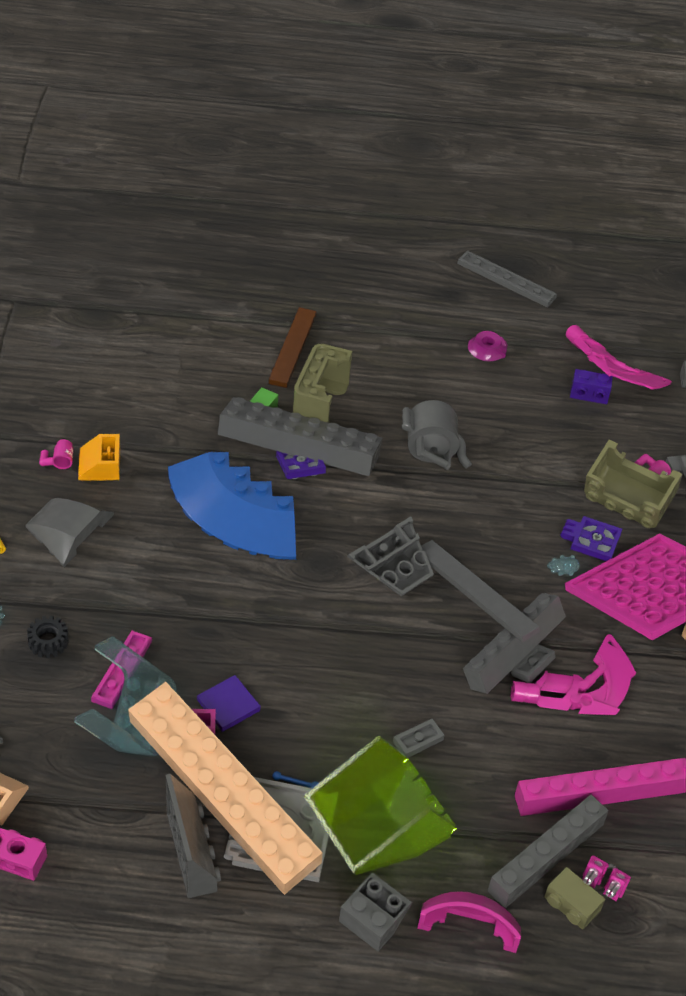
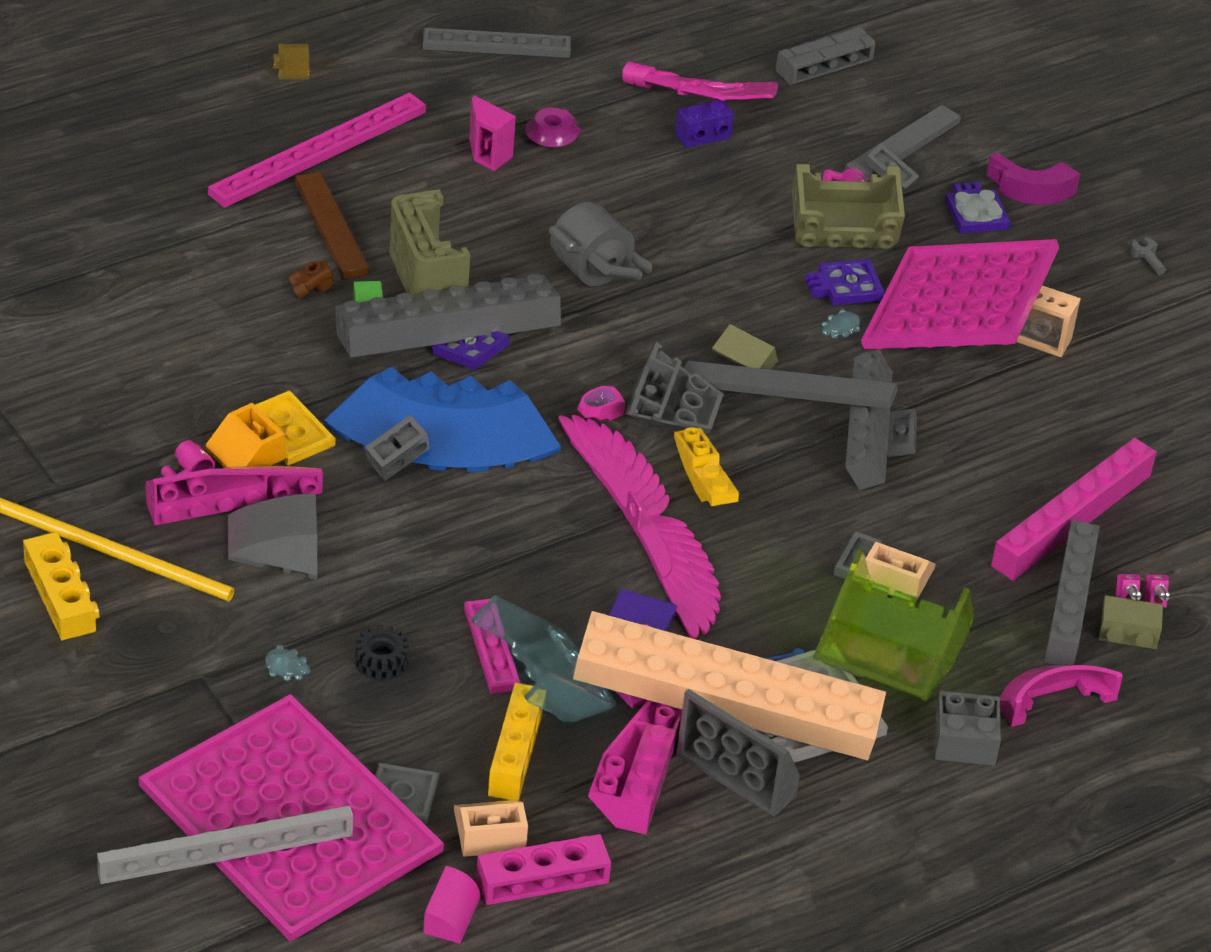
camera: 35 degrees left, 5 degrees down
dark pink piece [511,634,636,715] -> none
none -> dark pink wedge [146,466,323,525]
none -> dark pink plate [208,92,426,208]
none -> yellow tile [255,391,336,466]
none -> clear yellow brick [273,44,309,79]
none -> reddish brown plate [288,259,334,299]
none -> dark grey brick [365,414,430,481]
none -> dark pink slope [469,96,516,171]
none -> yellow brick [488,683,545,801]
none -> dark pink piece [558,415,721,639]
none -> dark pink rock [577,386,625,421]
none -> dark pink wedge [589,700,682,834]
none -> yellow slope [674,427,739,506]
none -> olive brick [712,324,778,370]
none -> light nougat slope [861,542,936,604]

